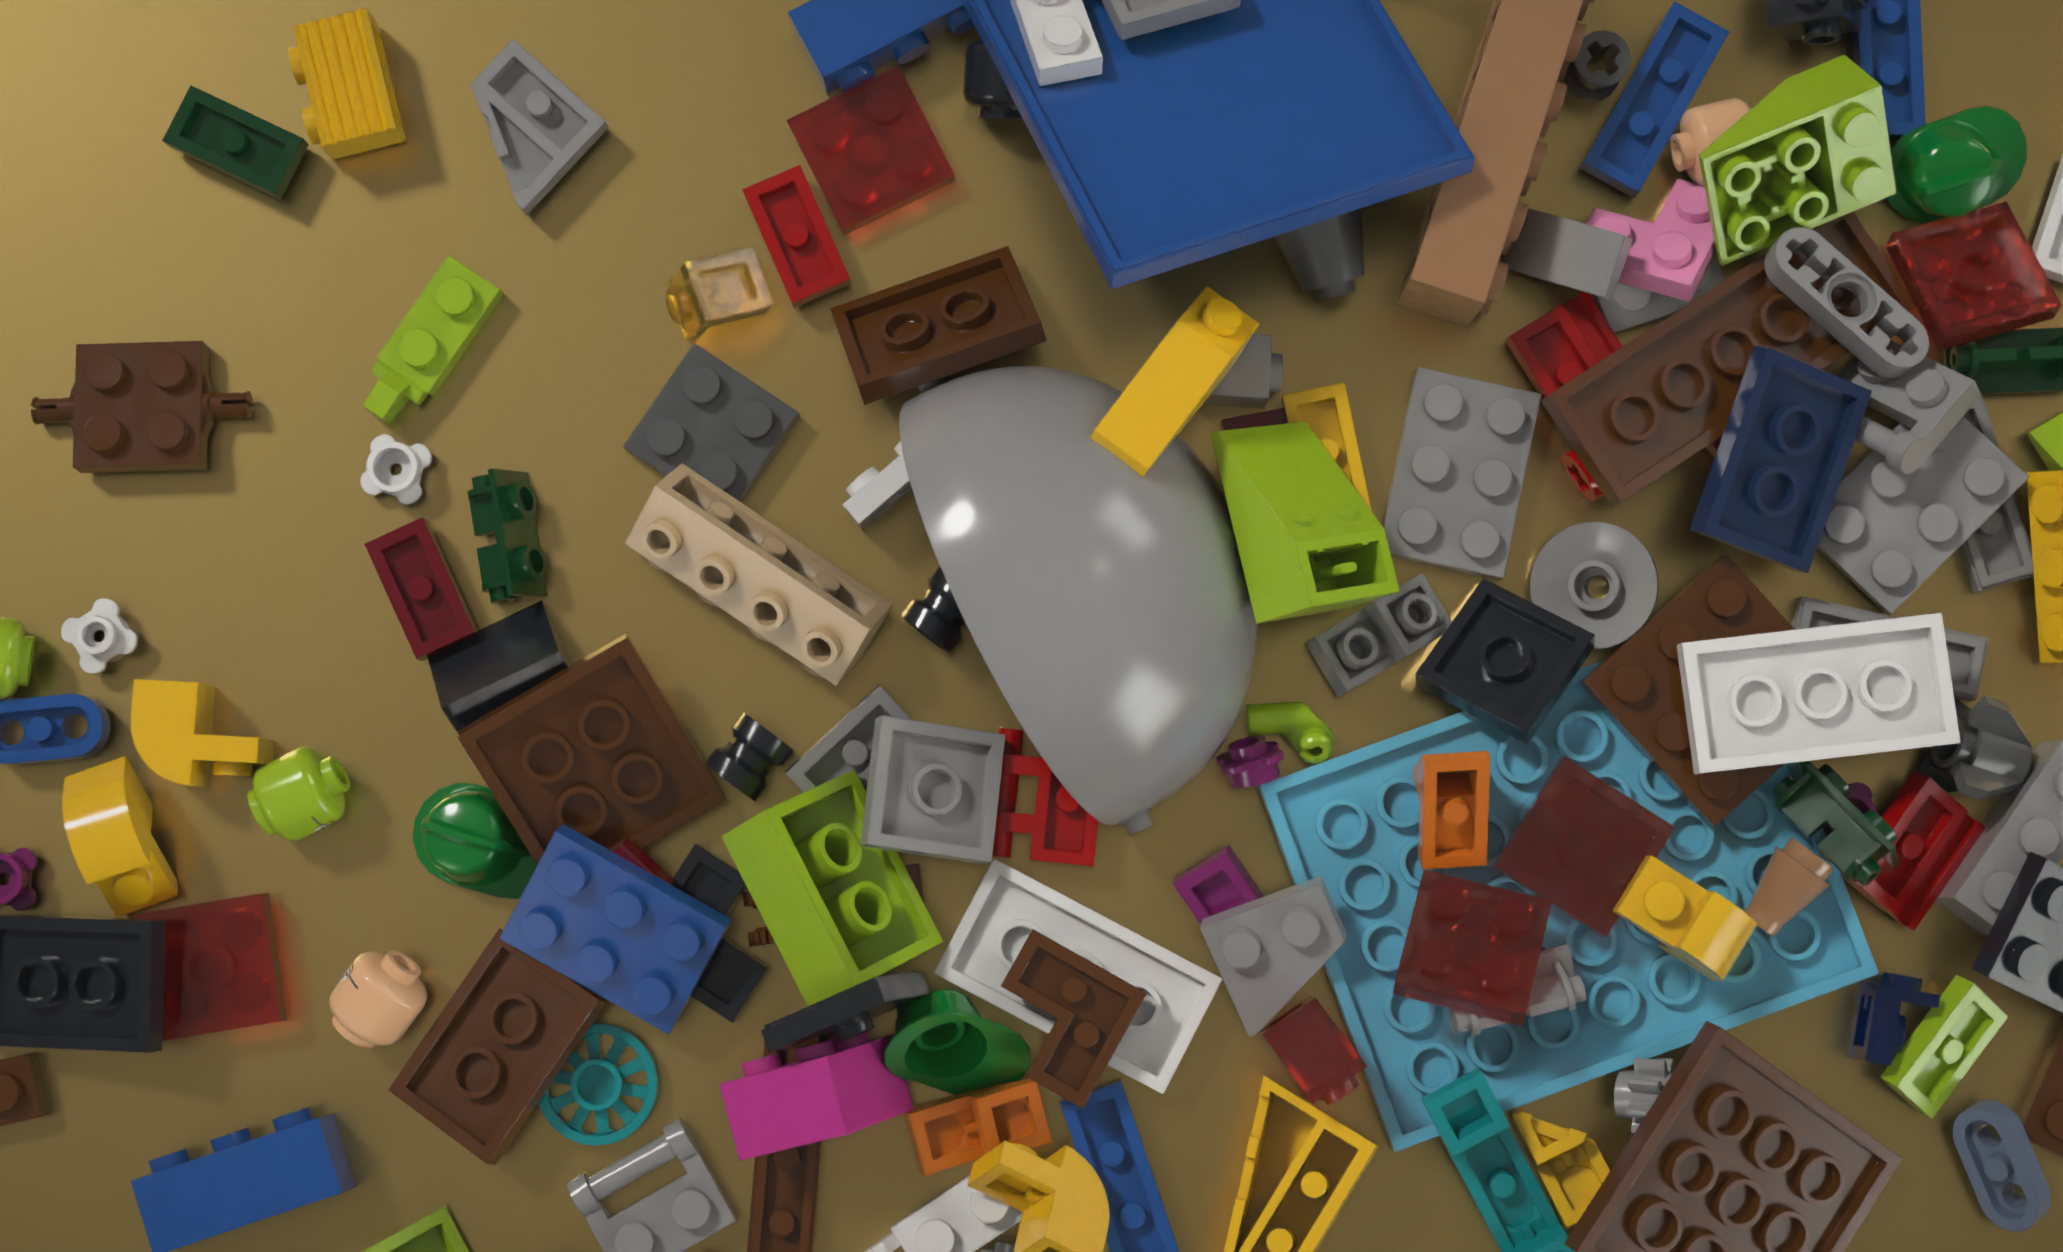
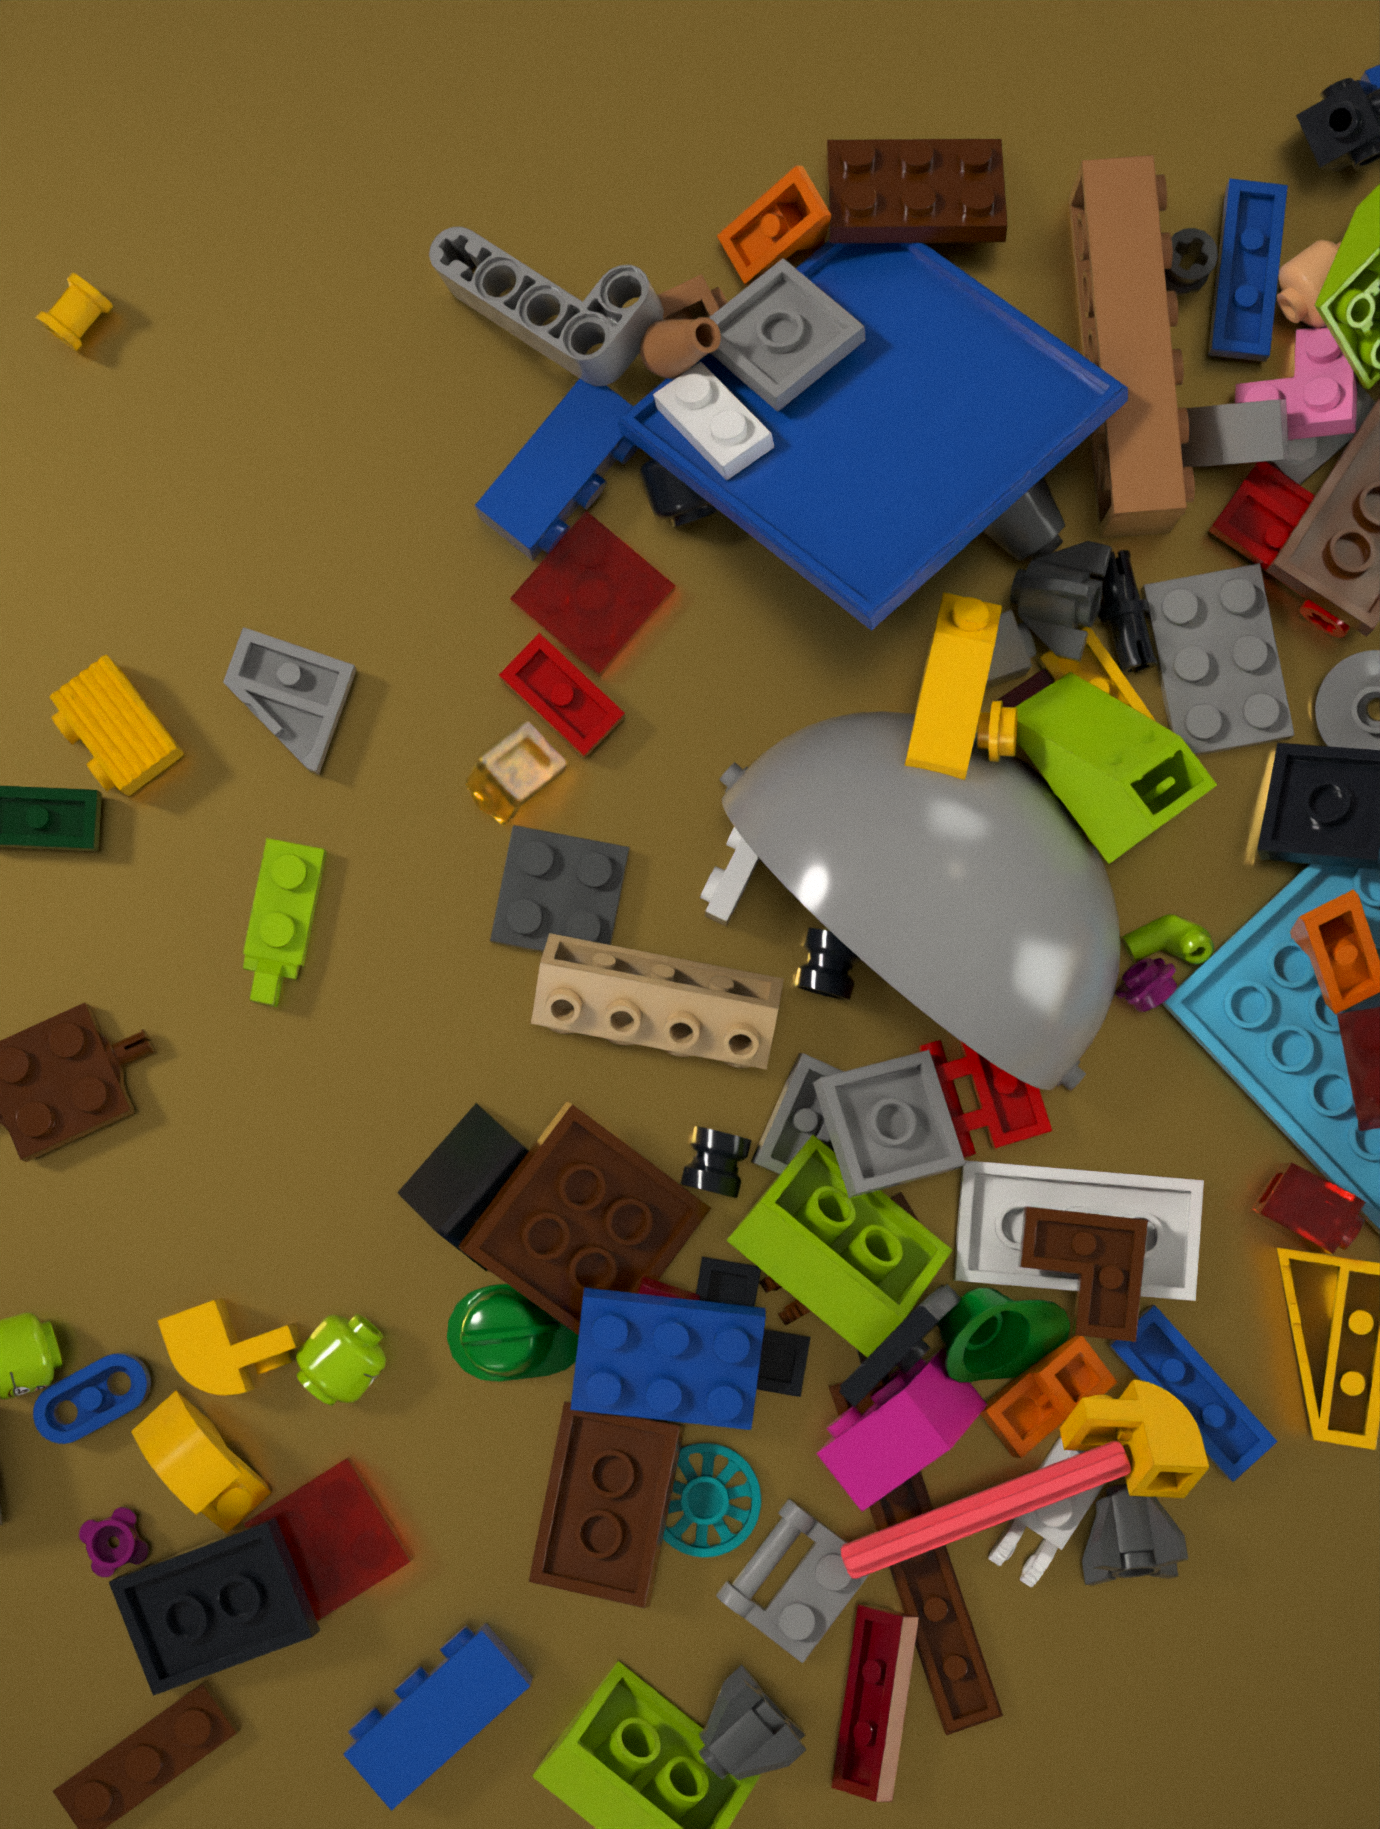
camera: 20 degrees left, 0 degrees up
white plate [61,598,138,674] -> none
light nougat head [329,950,427,1049] -> none
white plate [360,434,432,505] -> none
dark red plate [364,517,479,661] -> none
dark green hinge [467,468,547,604] -> none
reddish brown plate [830,246,1047,405] -> none
magenta plate [1173,845,1264,925] -> none
light grey wing [1200,876,1347,1037] -> none
light grey slope [1305,574,1452,698] -> none
none -> coral axle [840,1441,1131,1579]
none -> yellow plate [977,700,1018,762]
none -> dark grey brick [1010,541,1112,662]
none -> black pin [1098,550,1158,674]

